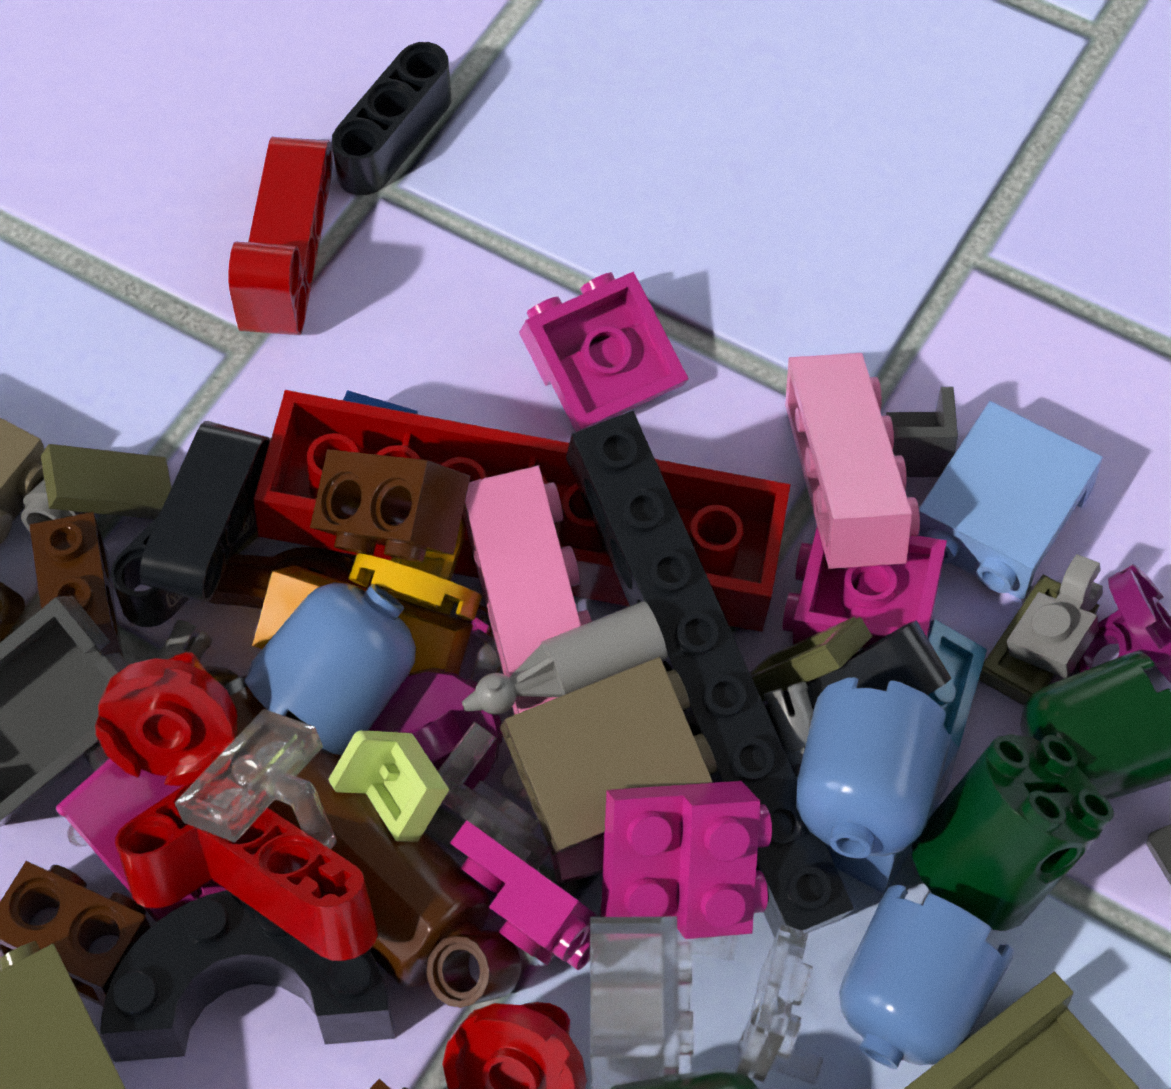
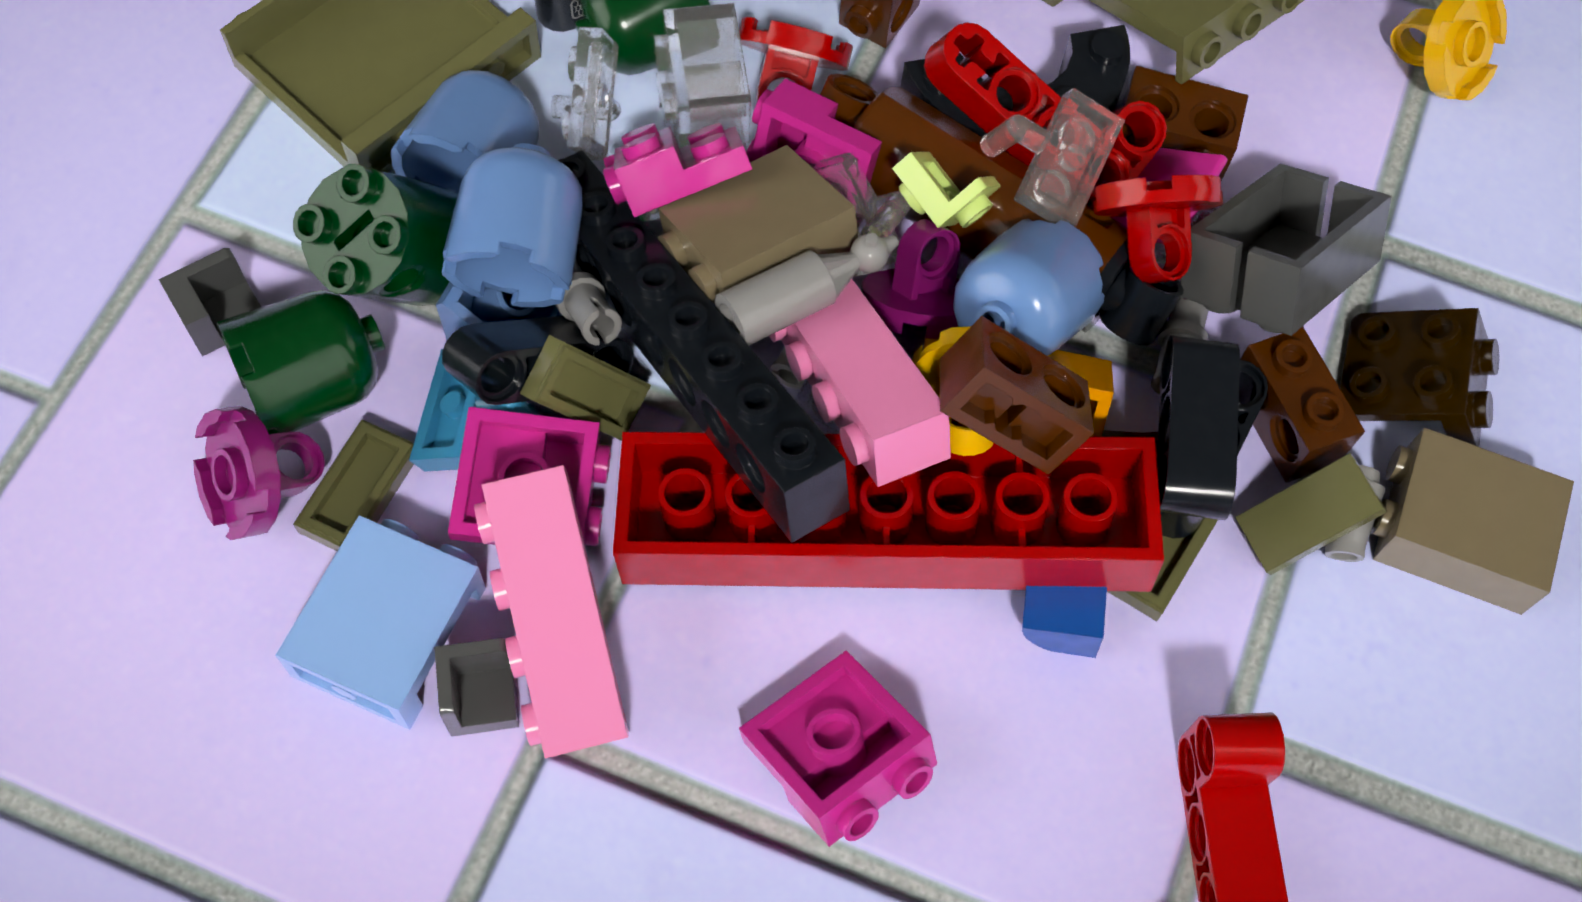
camera: 165 degrees right, 5 degrees up
light grey plate [1007,554,1103,678] -> none

